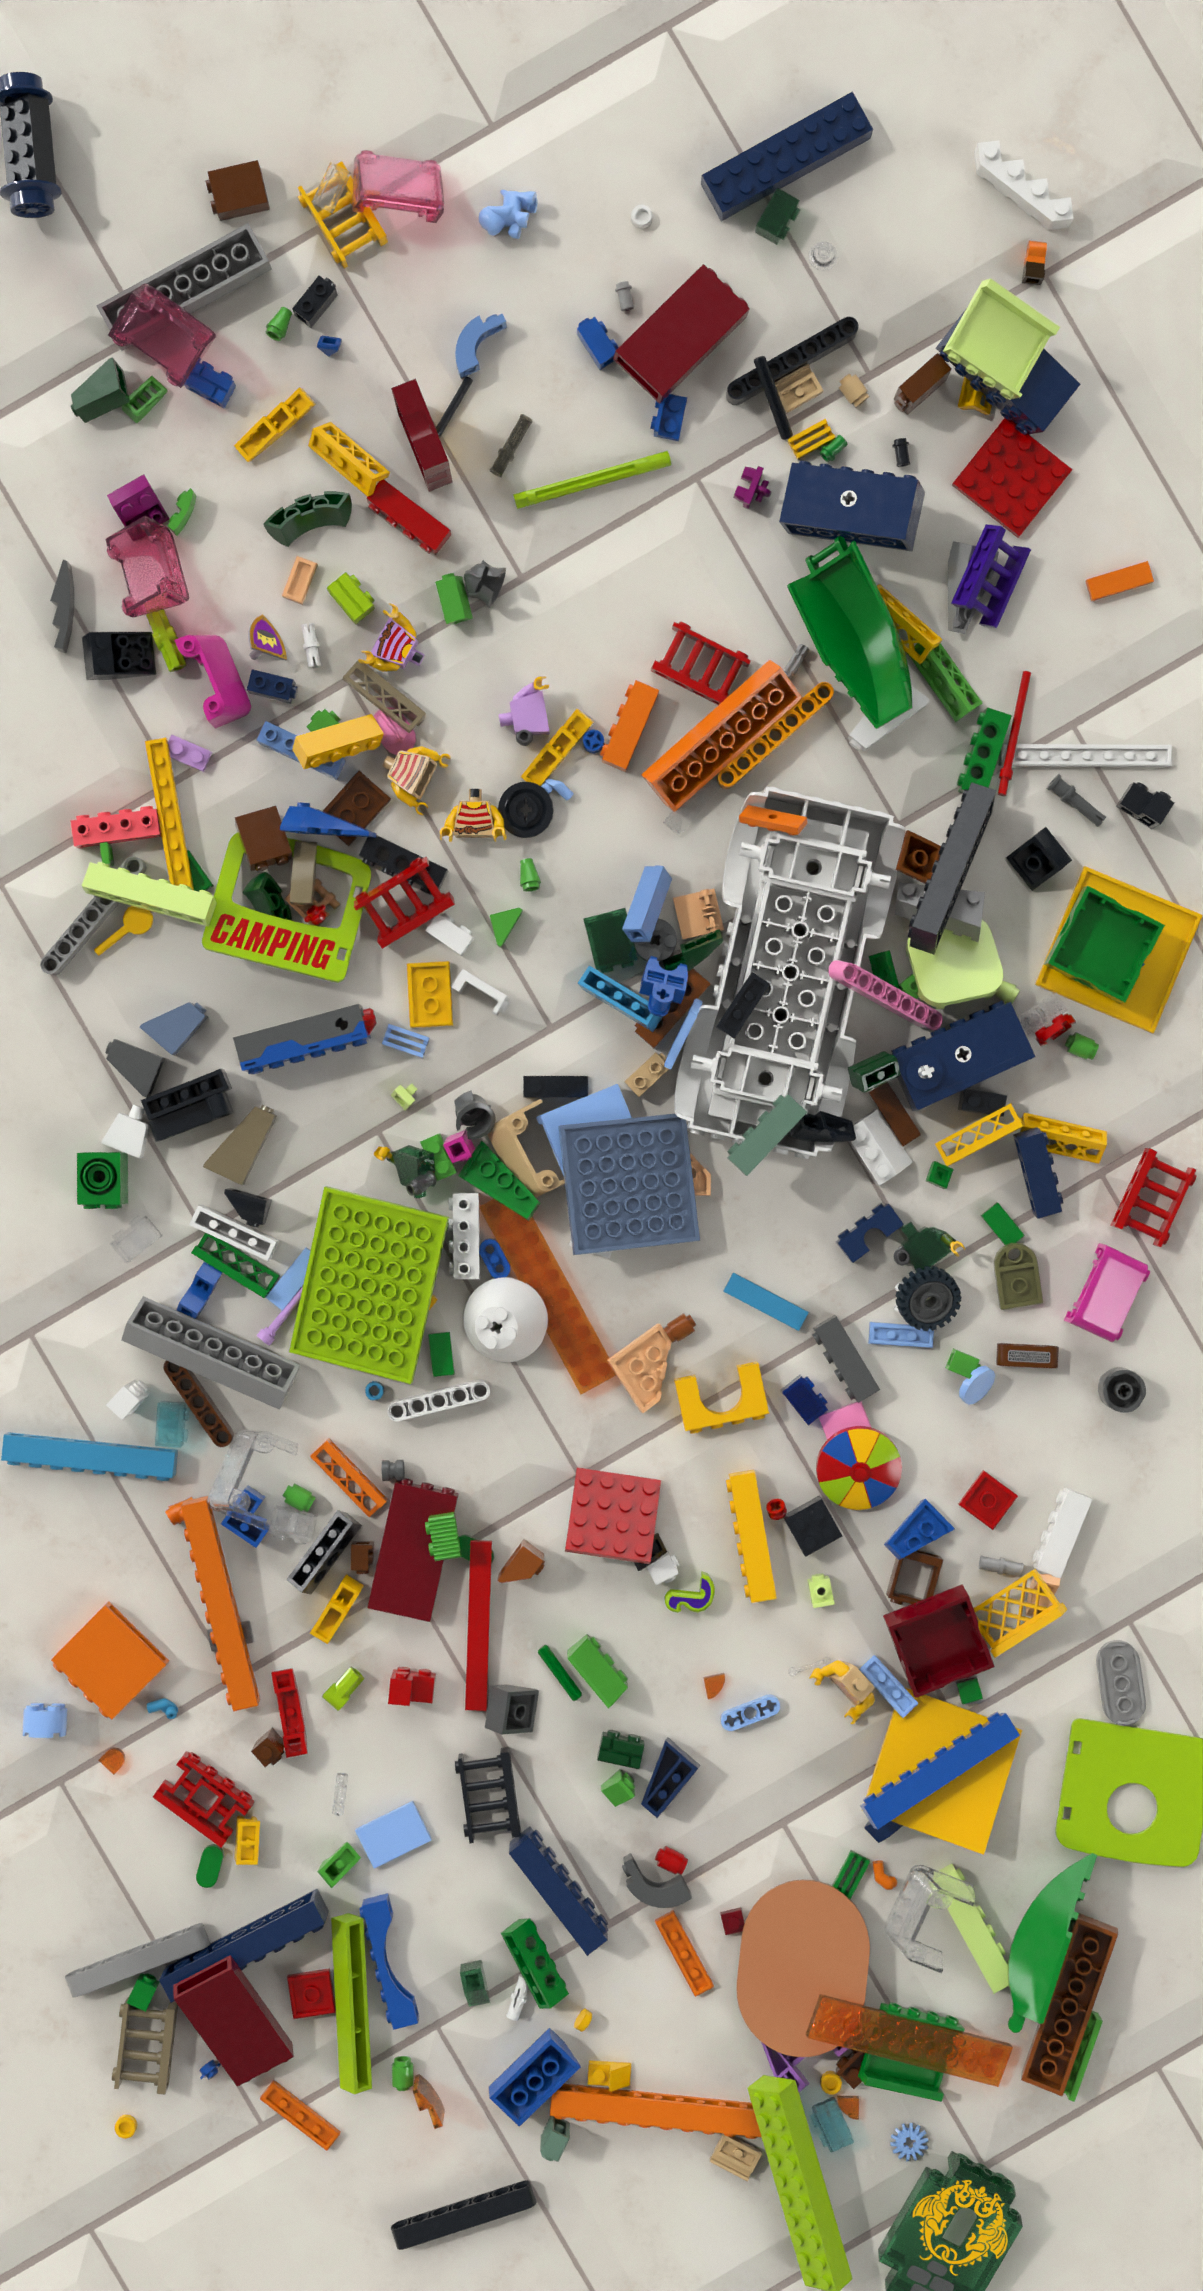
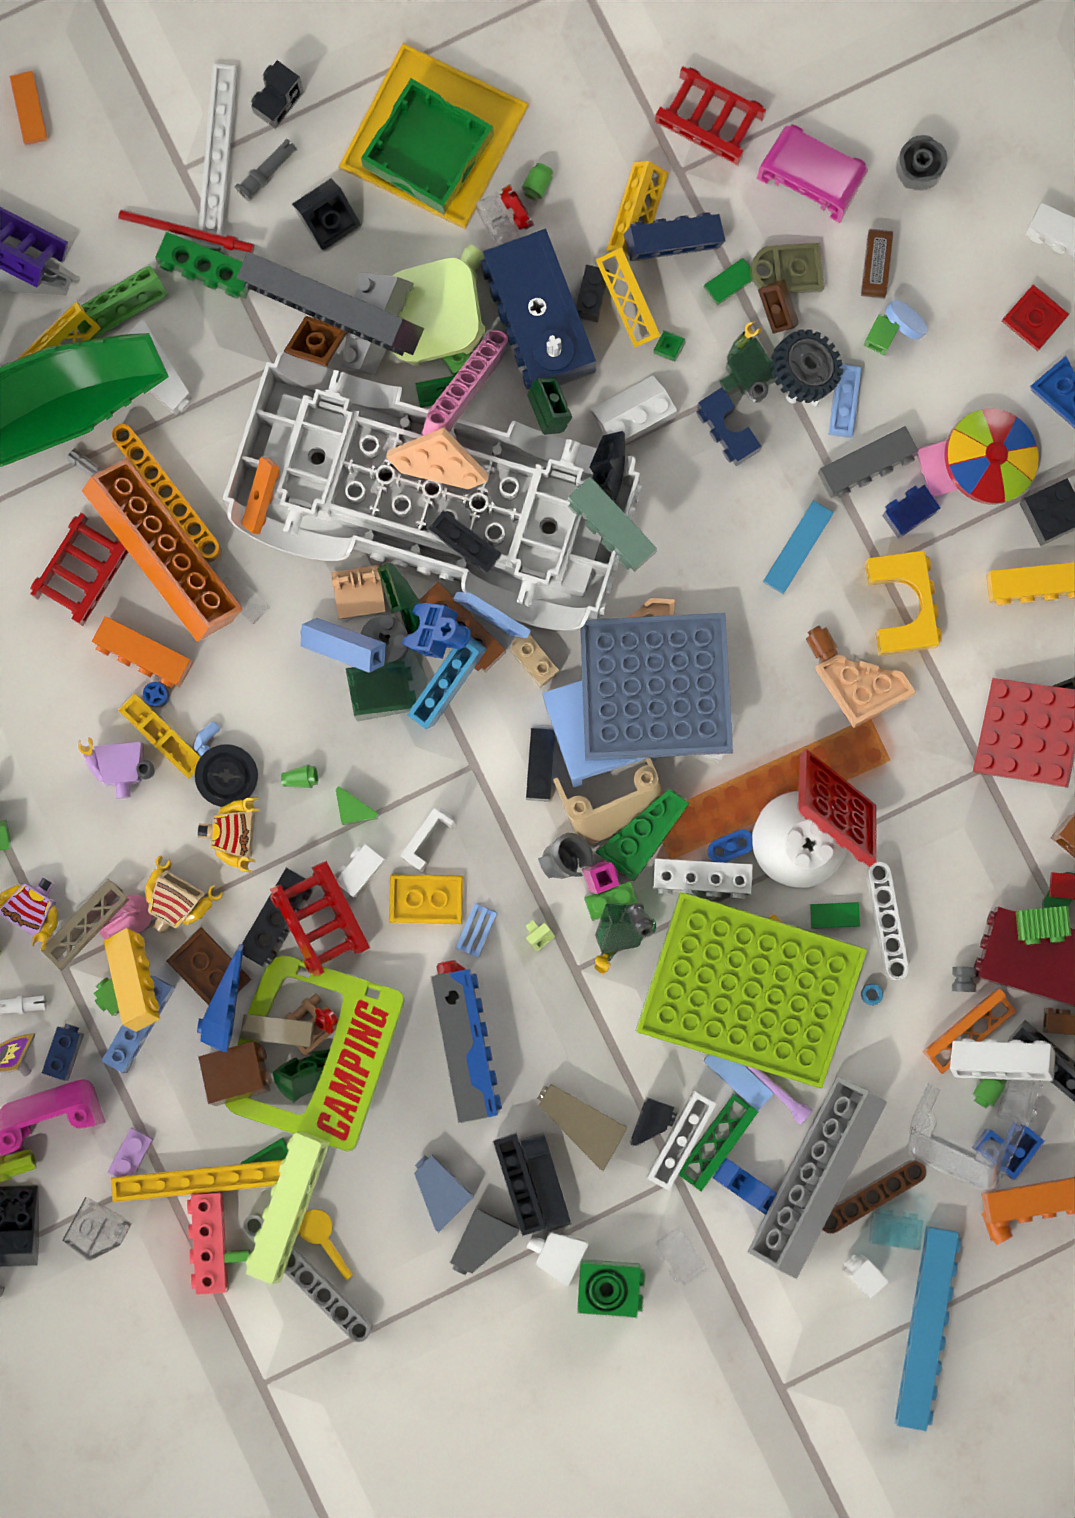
camera: 85 degrees left, 5 degrees down
red bush [766,1499,787,1520] -> none
reddish brown tile [868,1082,921,1146] -> none
none -> clear slope [62,1197,132,1261]
none -> light nougat plate [386,427,489,489]
none -> reddish brown slope [758,279,799,334]
none -> red plate [798,749,877,867]
none -> white brick [950,1038,1055,1081]

